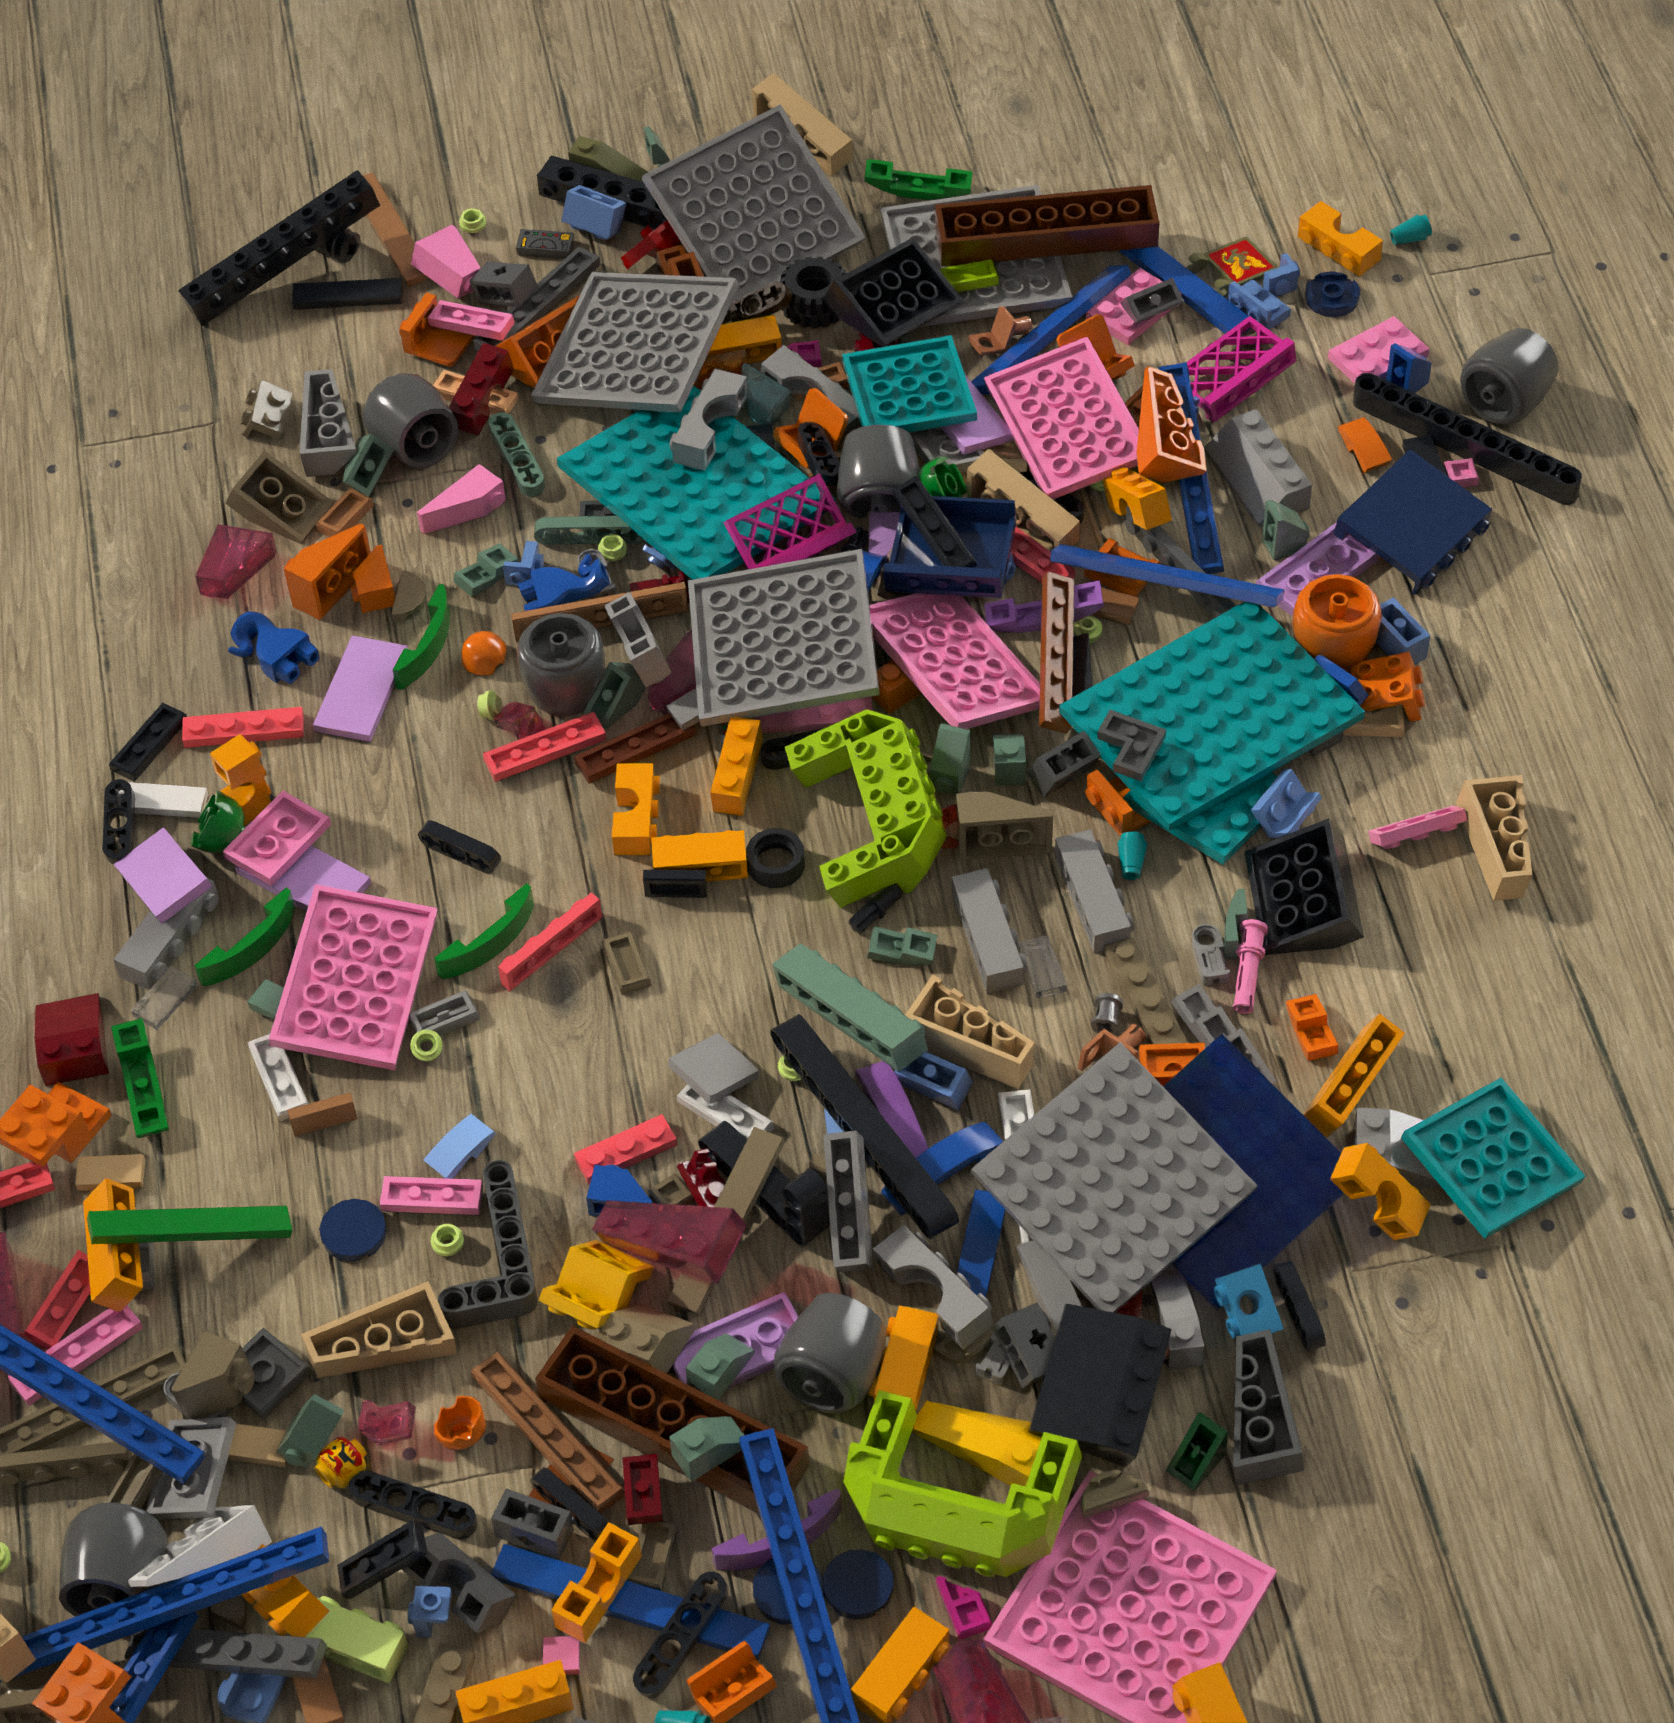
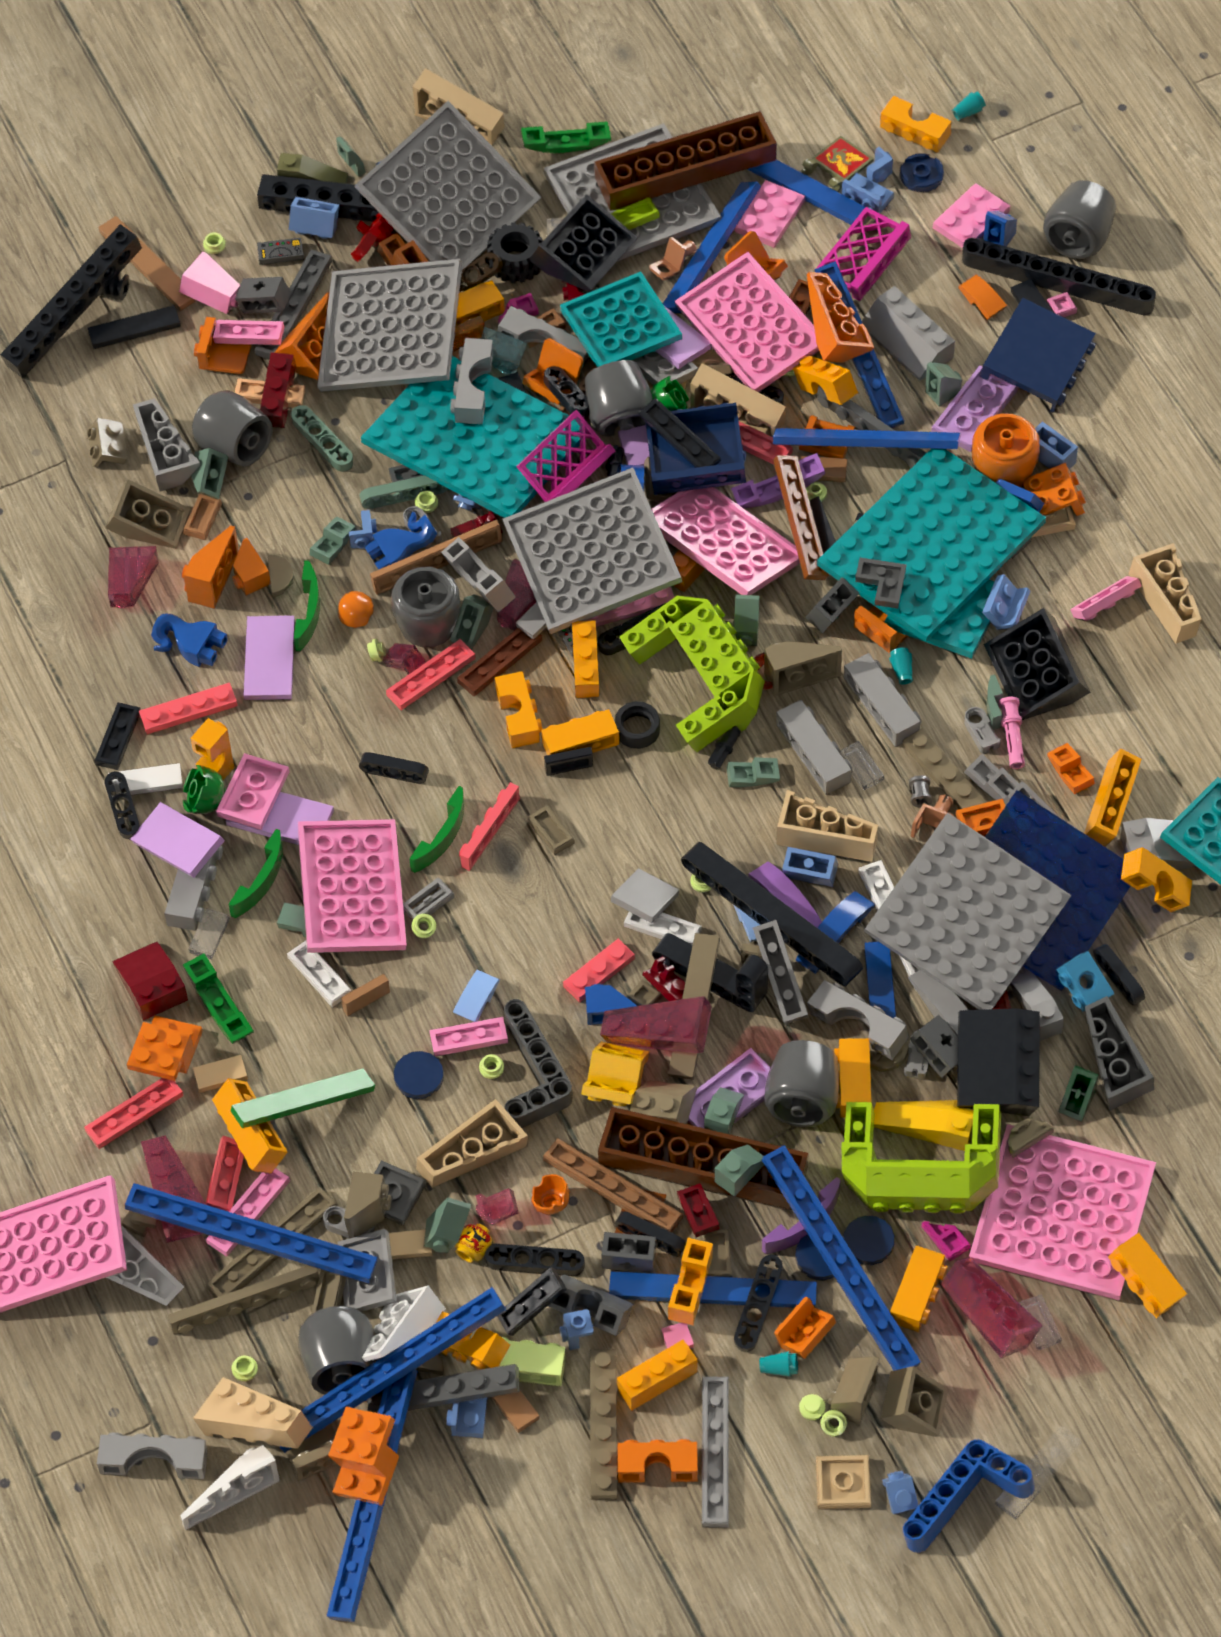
camera: 15 degrees left, 5 degrees up
bright pink slope [417,464,506,534] -> none
sand green brick [772,943,928,1072] -> none
sand green slope [992,733,1026,786] -> none
flat silver slope [1120,278,1184,323] -> none

